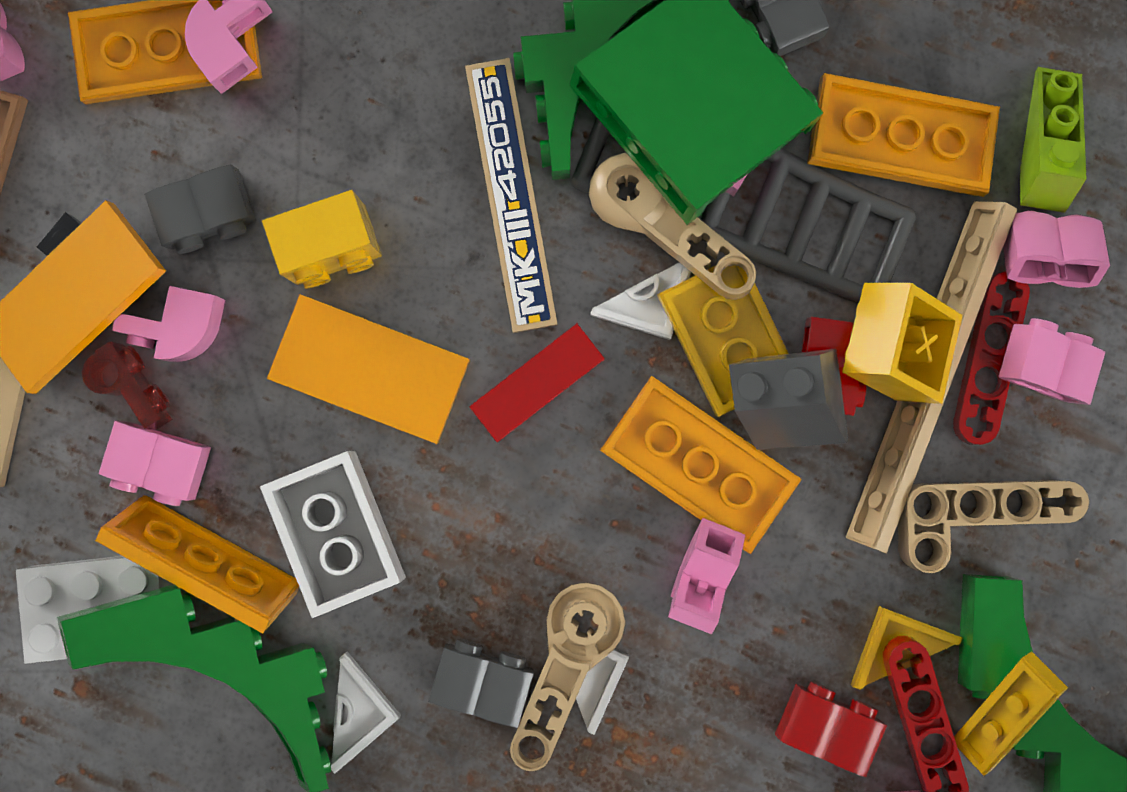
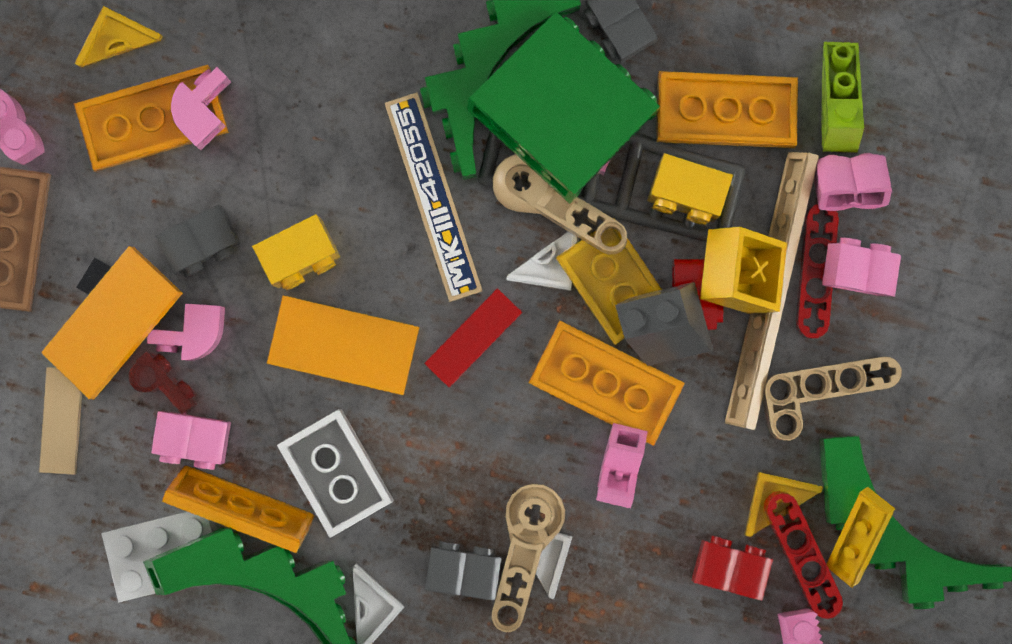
camera: 10 degrees left, 0 degrees up
none -> yellow brick [647,153,733,225]

